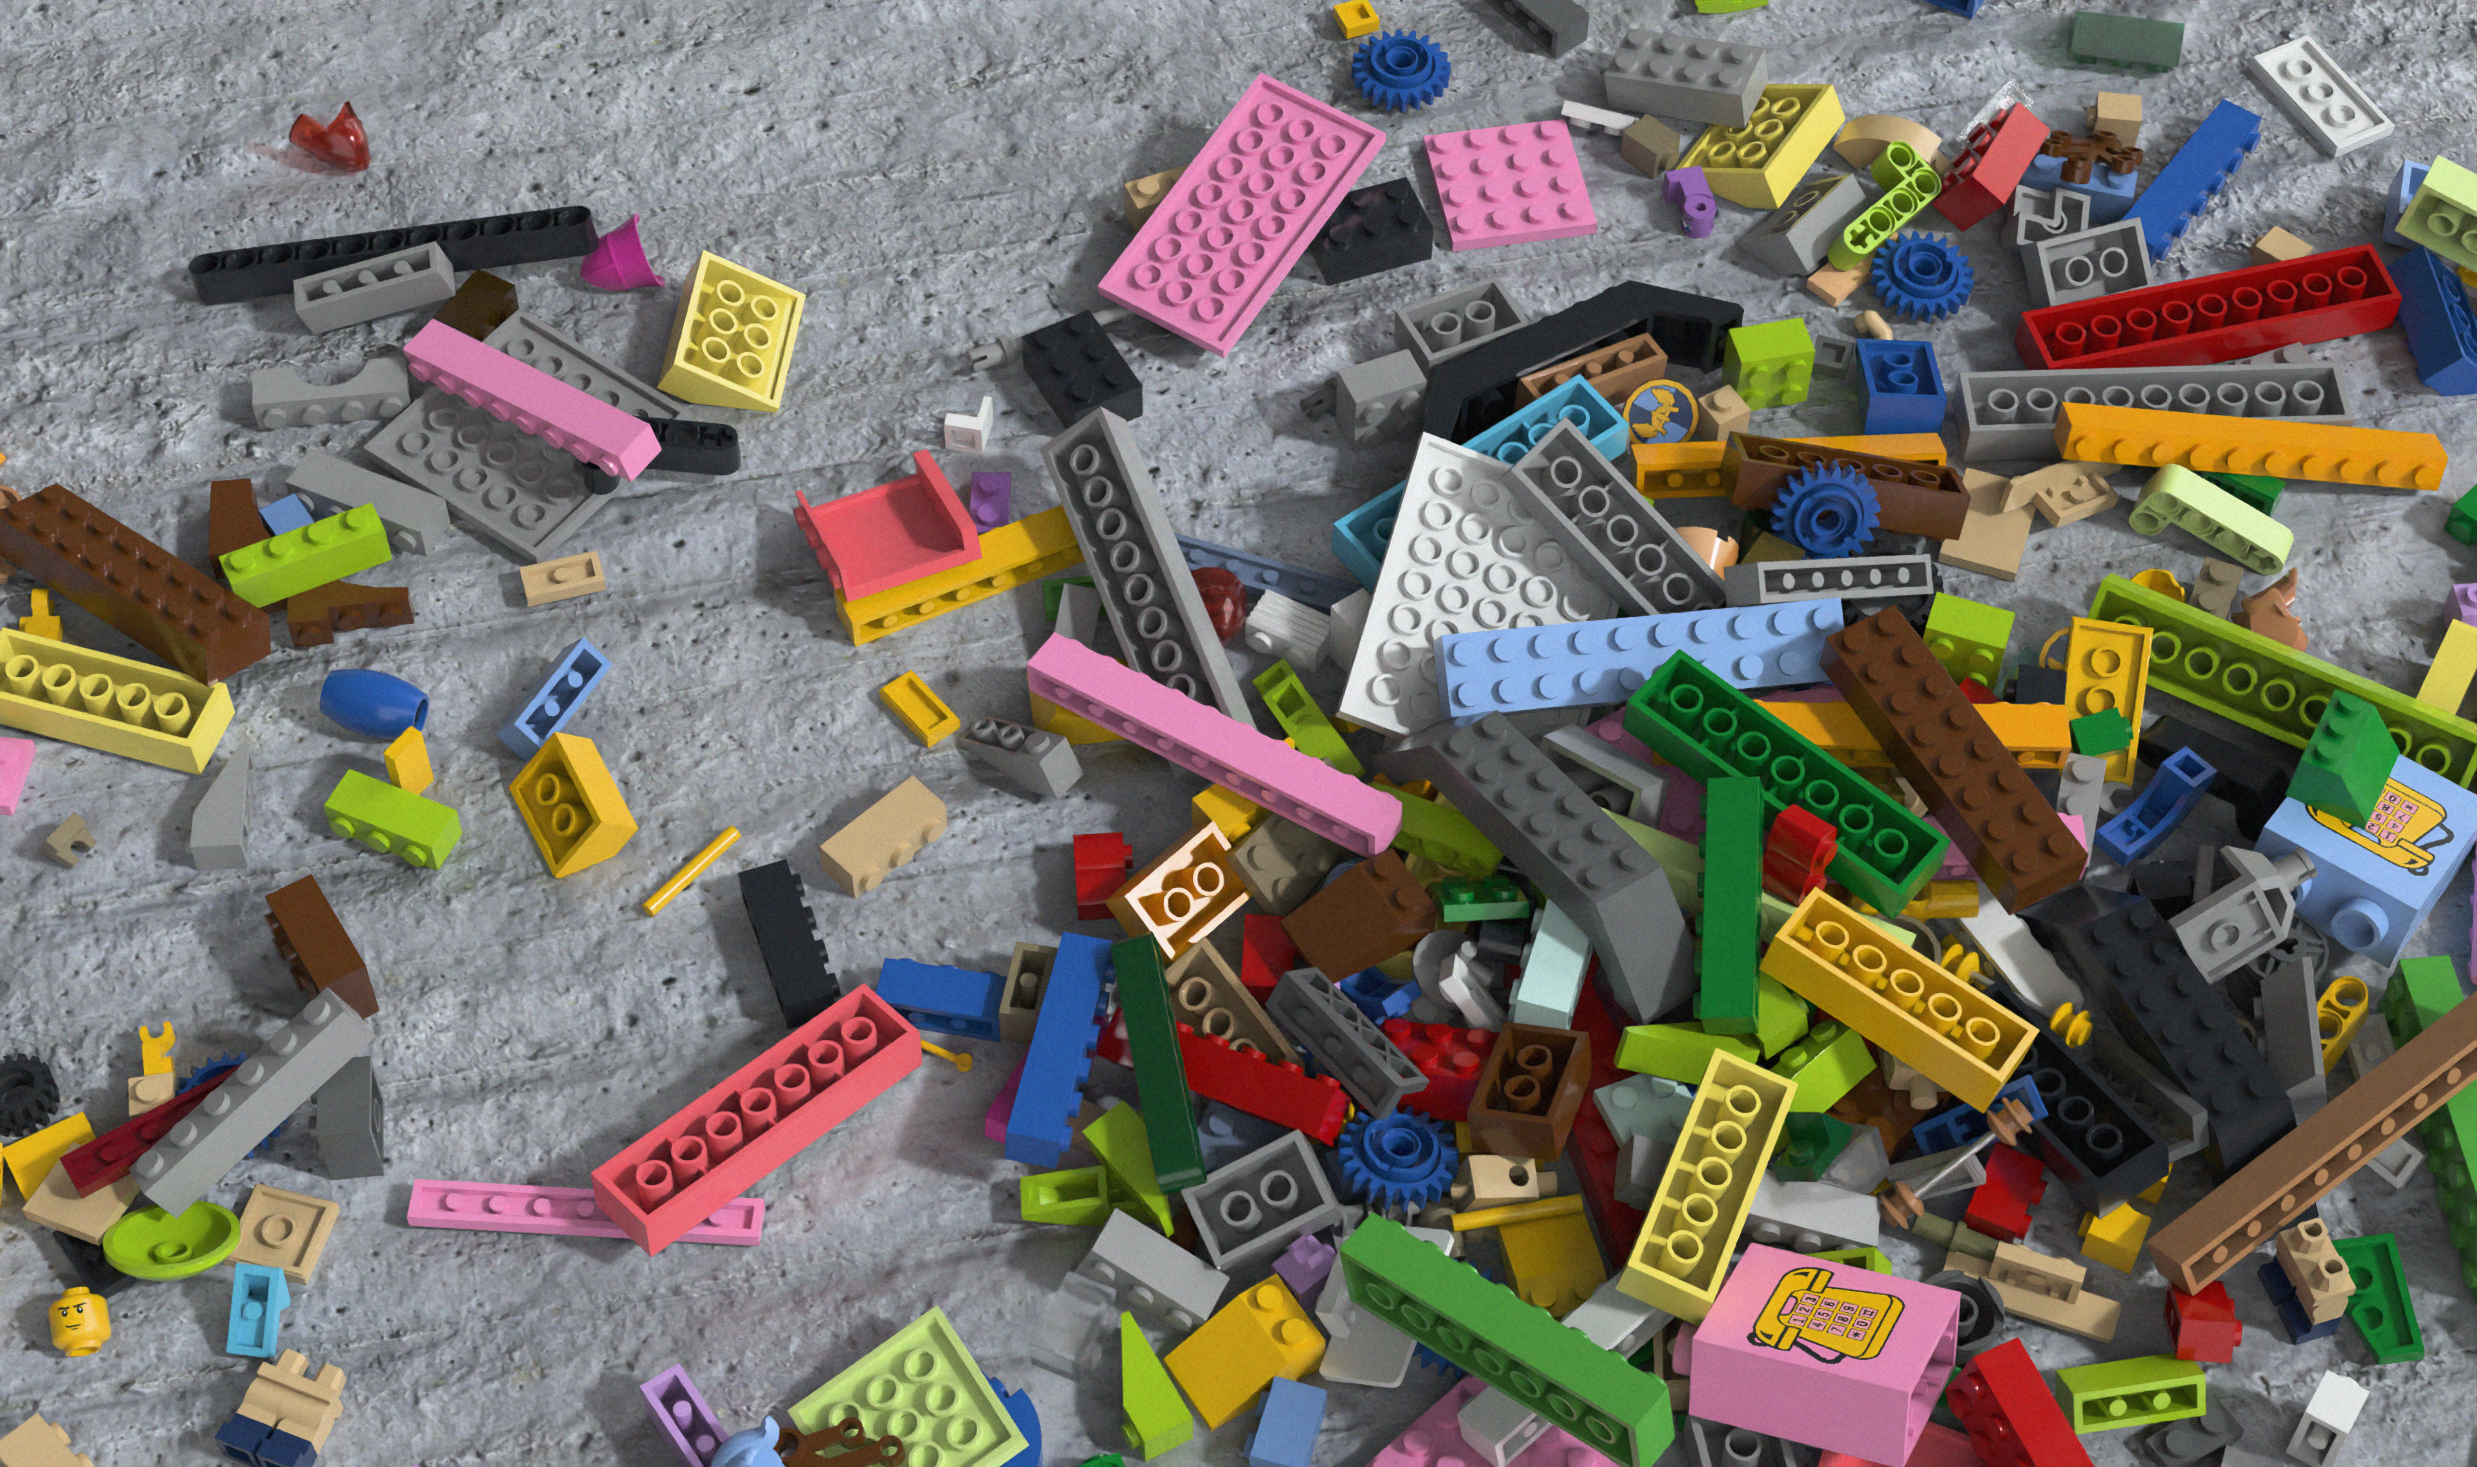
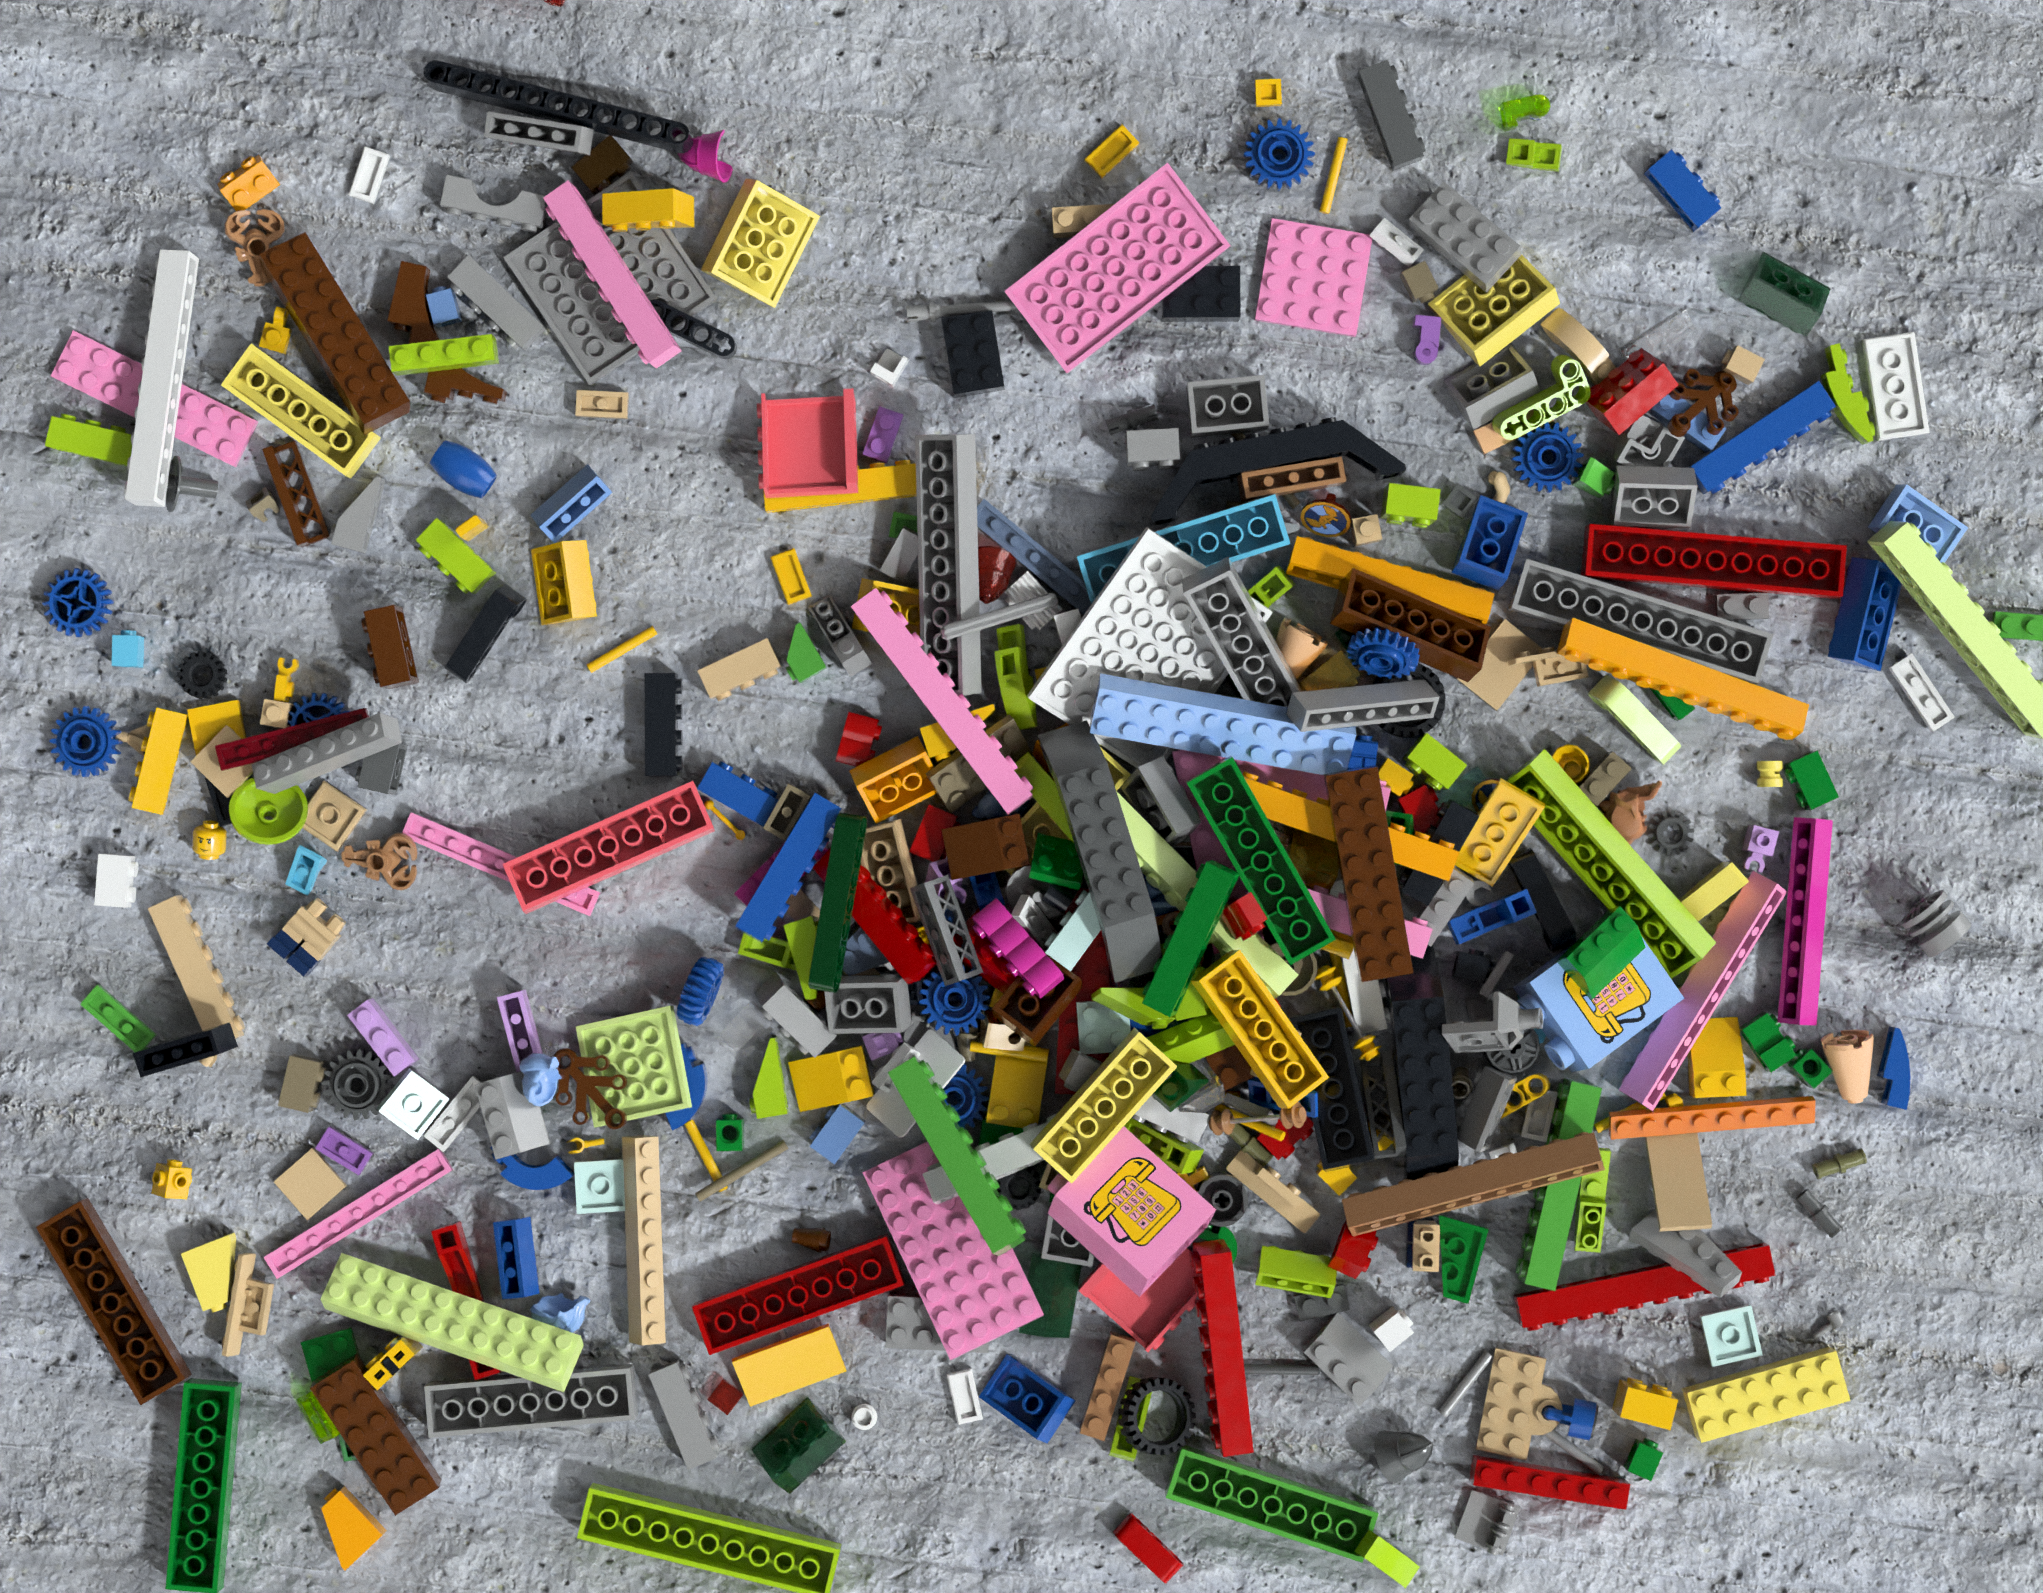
camera: 20 degrees right, 35 degrees up
green brick [2069,707,2134,759] -> none
tan brick [2249,225,2313,267] -> none
none -> reddish brown fence [262,441,330,548]
none -> medium nougat animal [341,832,418,891]
none -> white tile [348,147,390,204]
none -> black beam [445,584,527,683]
none -> yellow wedge [602,188,695,232]
none -> blue gear [677,956,724,1026]
none -> bright green slope [786,623,827,683]
none -> light grey axle [940,593,1058,640]
none -> dark pink brick [972,898,1064,999]
none -> yellow tile [1085,124,1139,179]
none -> yellow bar [1215,1103,1285,1141]
none -> yellow bar [1319,137,1348,214]
none -> bright green slope [1572,457,1614,498]
none -> dark grey gear [1648,810,1694,856]
none -> light yellow wheel [1757,761,1783,787]
none -> lime slope [1820,343,1875,445]

